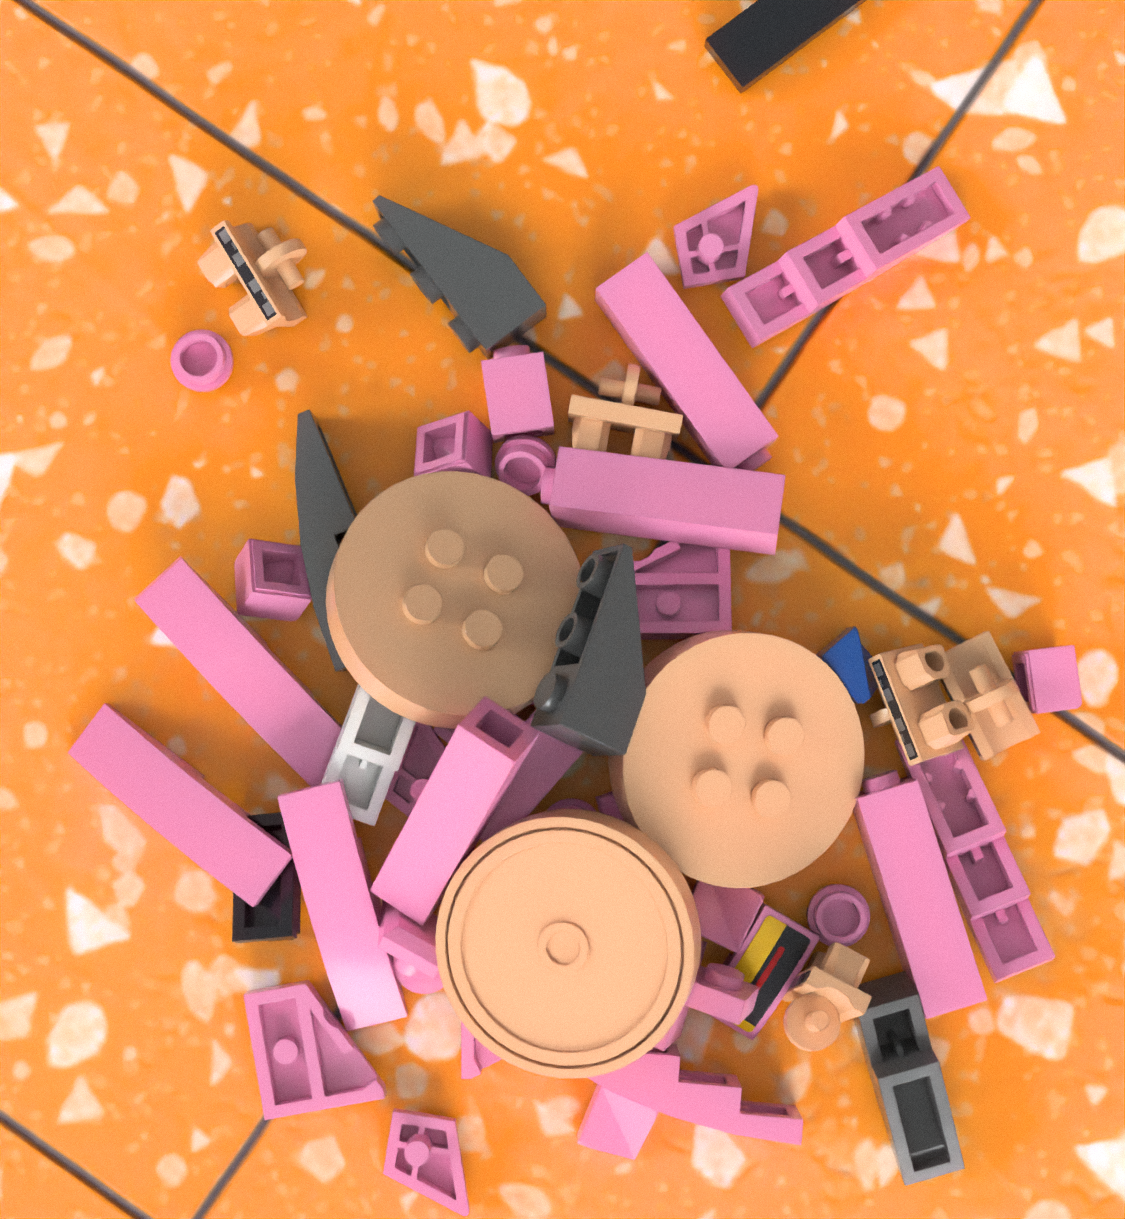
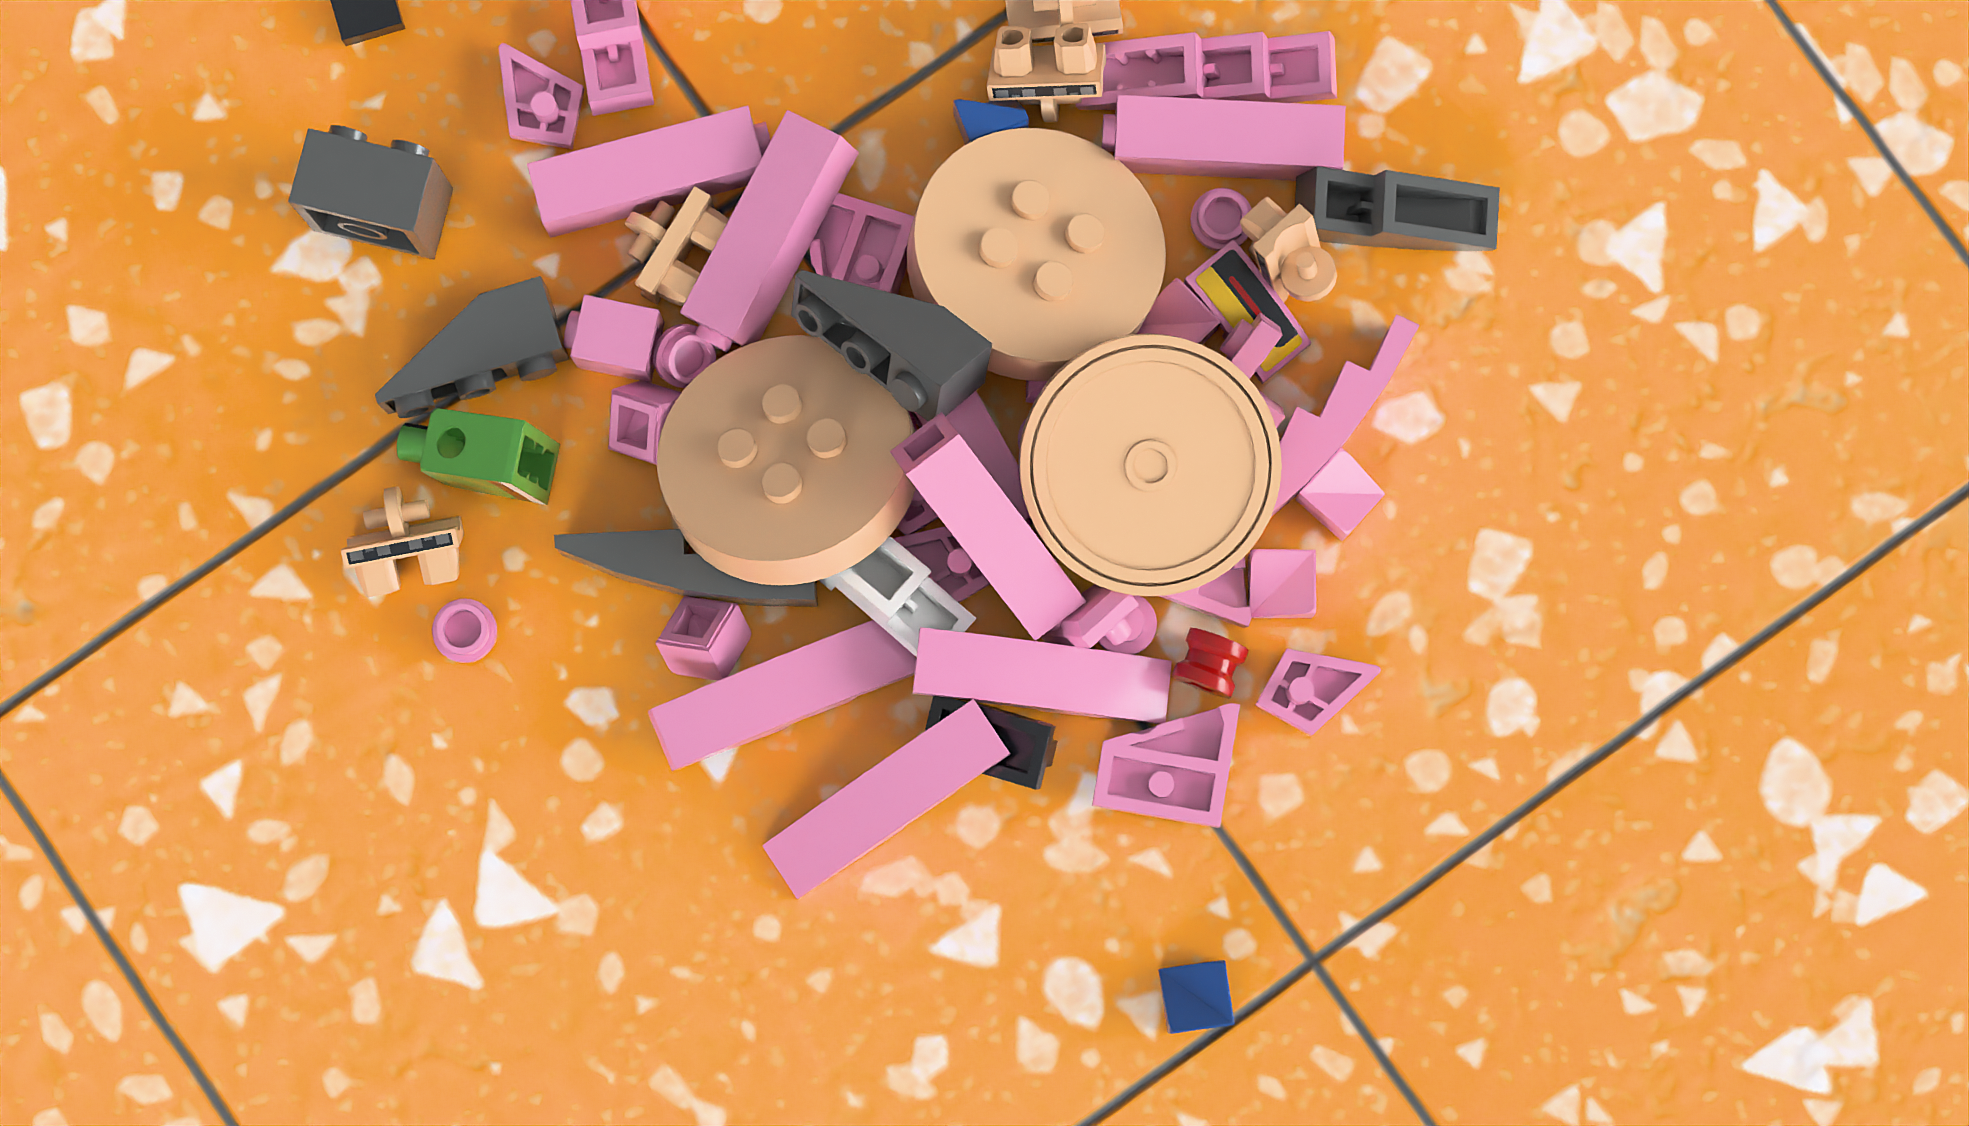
camera: 70 degrees left, 5 degrees down
none -> dark grey brick [288,125,453,260]
none -> bright green torso [397,408,560,505]
none -> blue slope [1158,960,1235,1034]
none -> red wheel [1172,627,1249,699]
none -> bright pink slope [1248,549,1316,619]

